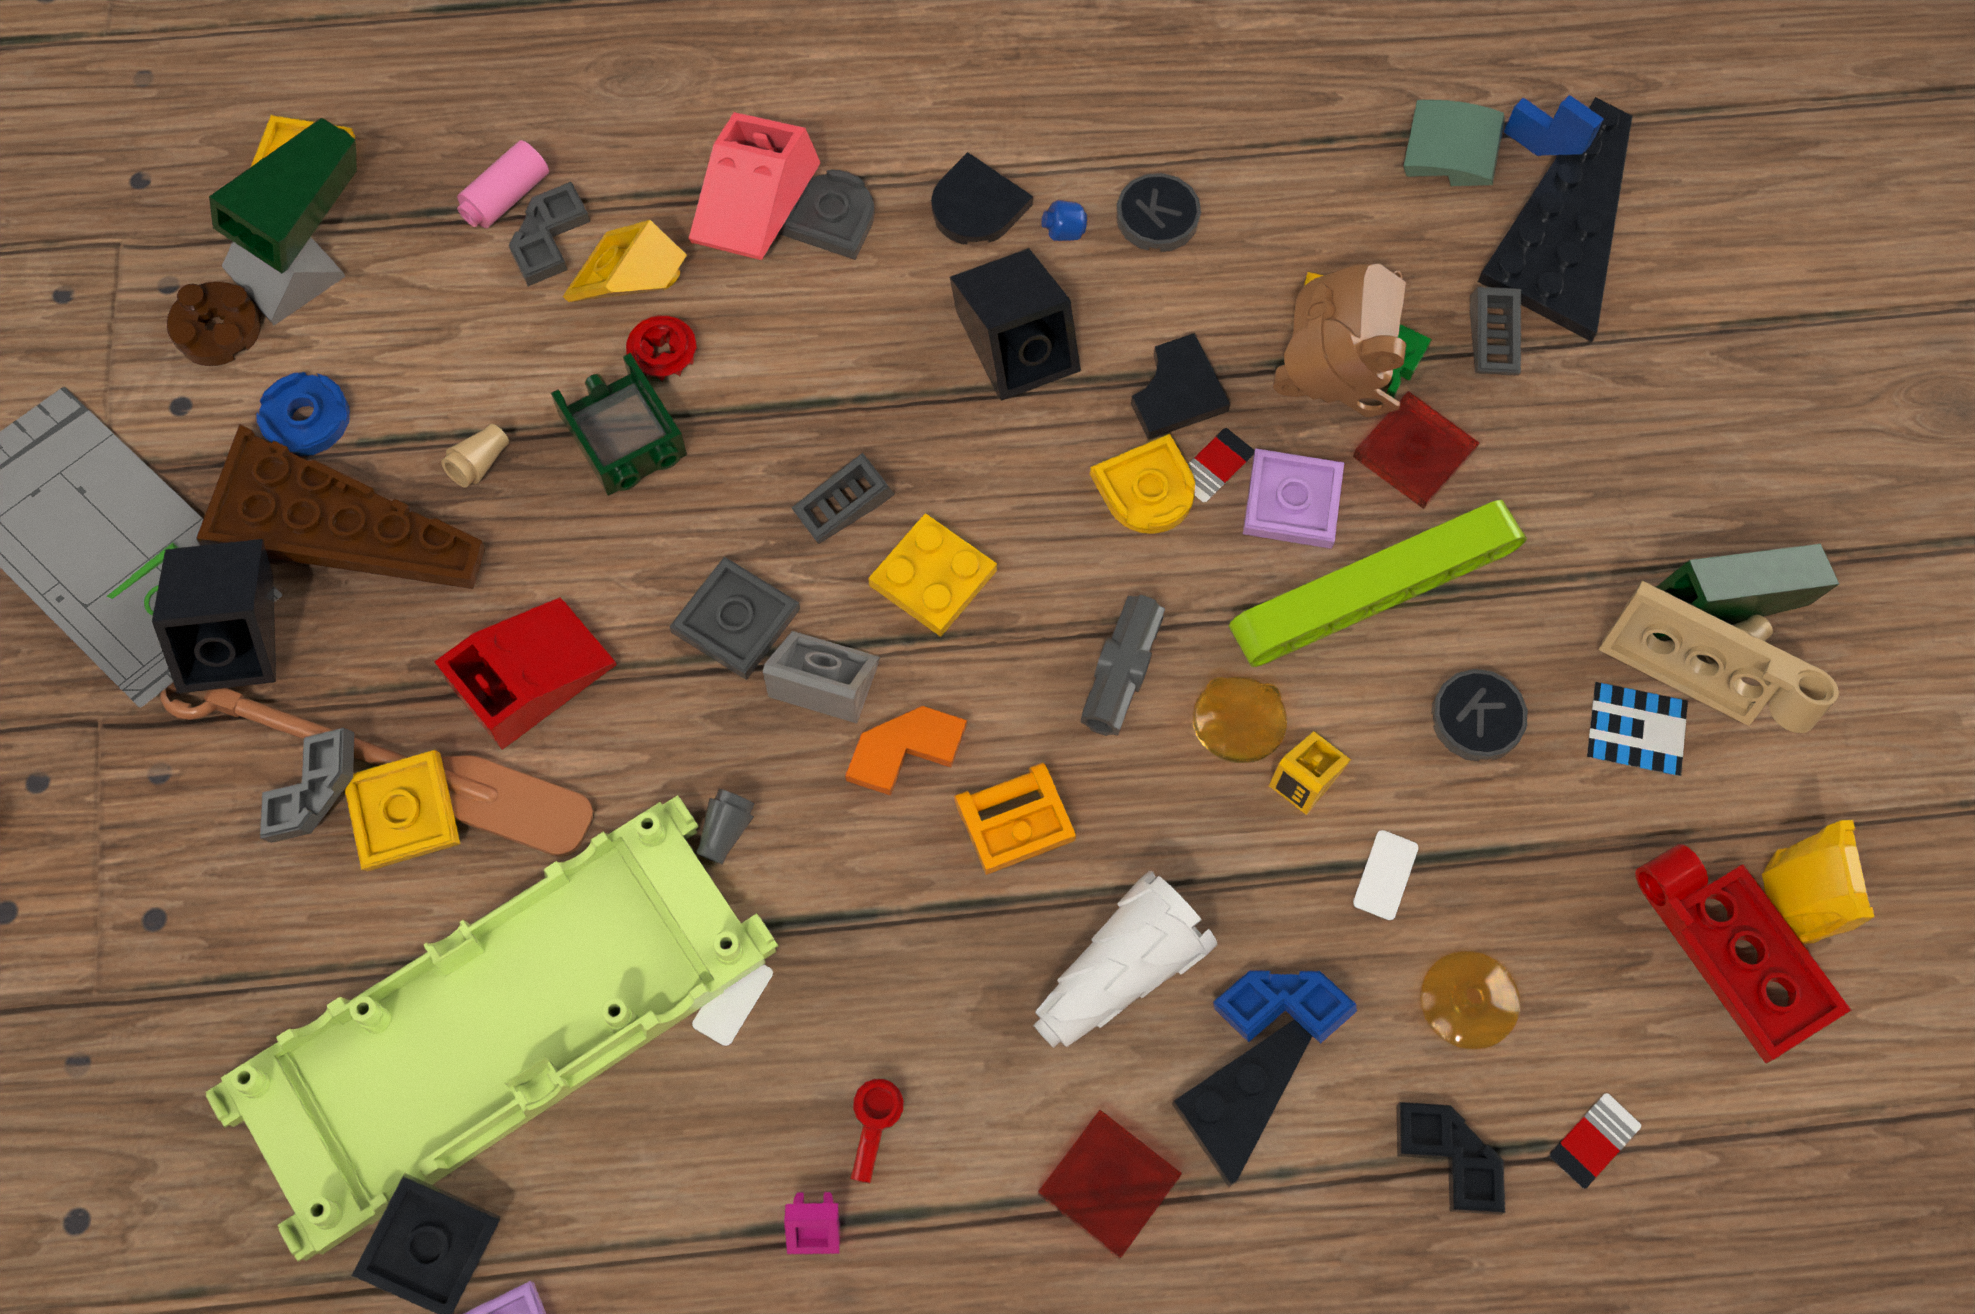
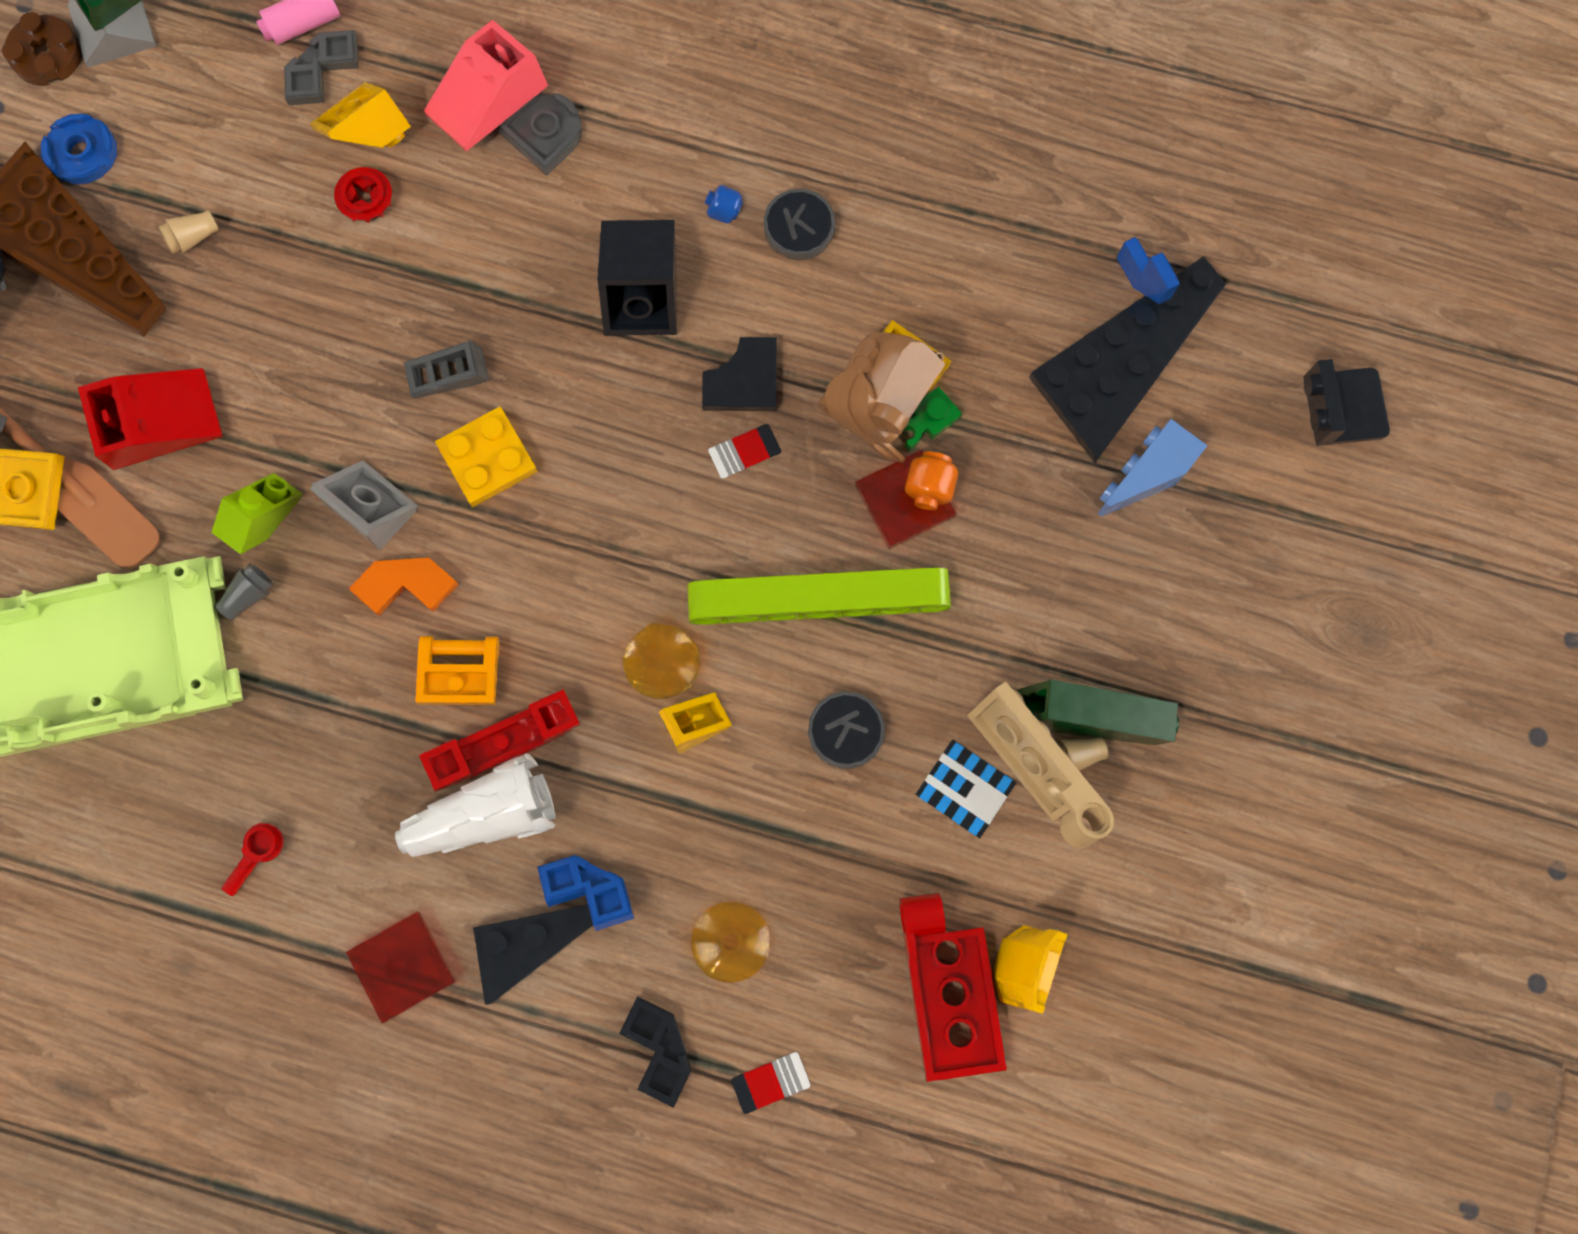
camera: 20 degrees right, 10 degrees up
window [551,353,687,496] -> none
dark grey tile [669,557,800,680] -> none
white sticker [692,964,773,1046] -> none
dark pink tile [784,1192,840,1254] -> none
black tile [931,152,1033,244] -> none
dark grey piece [1081,595,1165,736] -> none
yellow tile [1090,434,1195,534] -> none
lavender tile [1243,449,1344,549] -> none
white sticker [1353,830,1418,920] -> none
sand green slope [1404,100,1505,186] -> none
dark grey slope [1470,287,1521,375] -> none
none -> lime slope [211,473,302,554]
none -> red slope [419,689,580,792]
none -> orange head [905,451,959,511]
none -> medium blue slope [1097,419,1208,517]
none -> black bracket [1303,359,1390,446]

